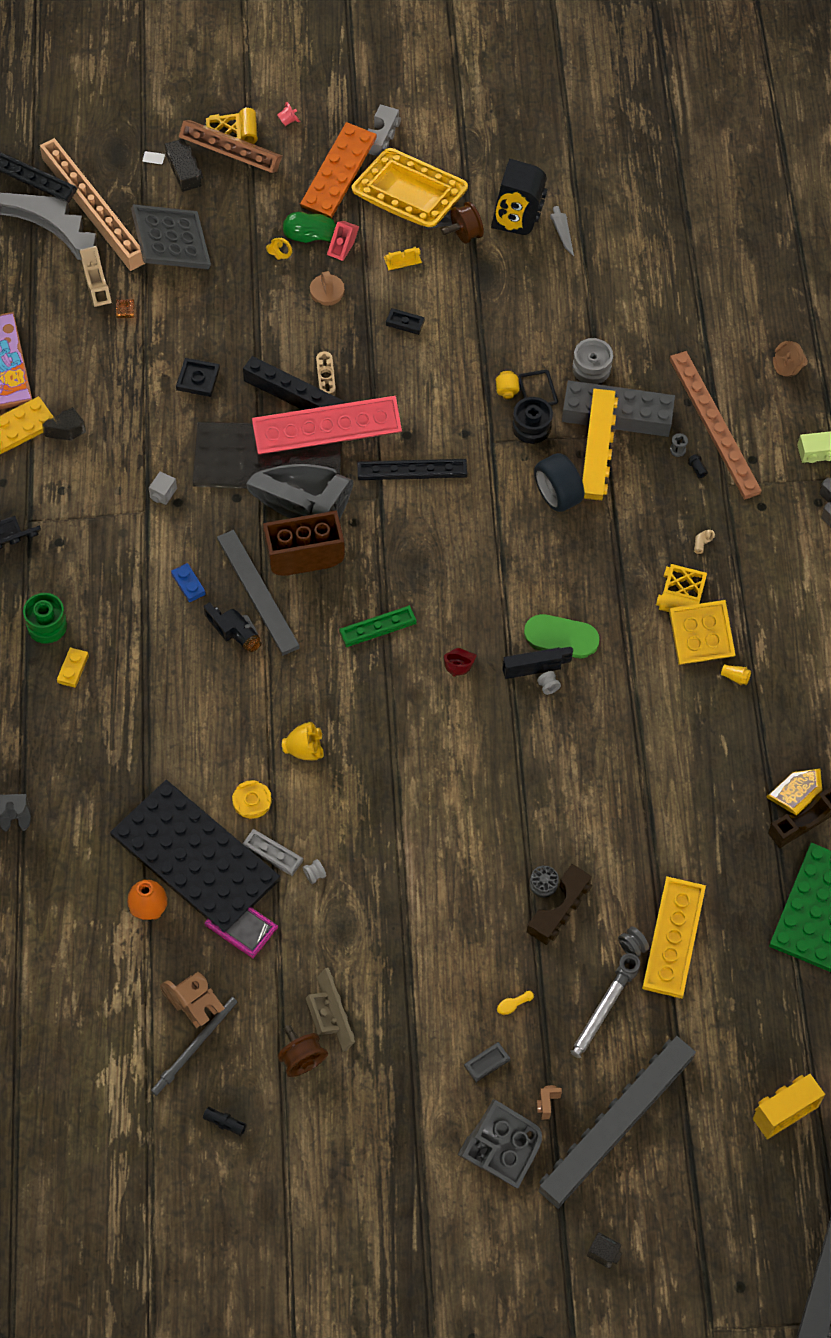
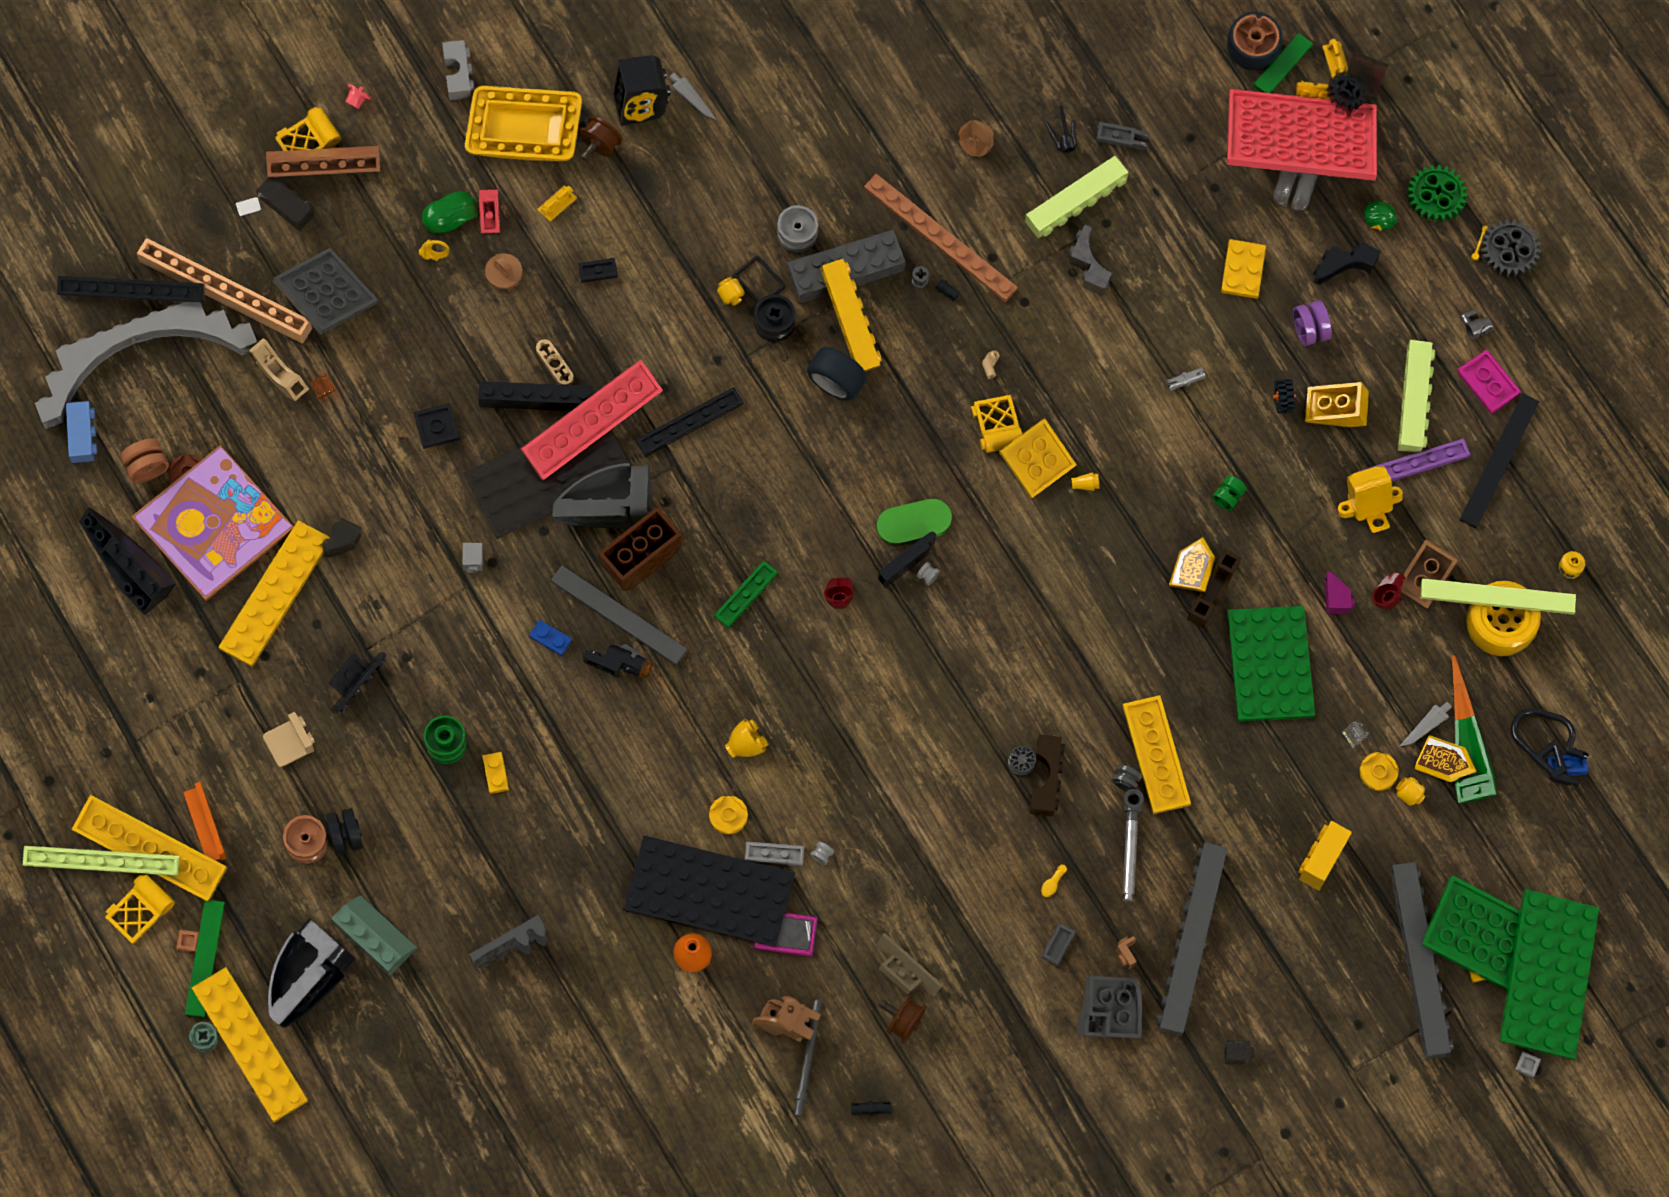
camera: 30 degrees left, 10 degrees up
orange plate [300,122,377,219] -> none

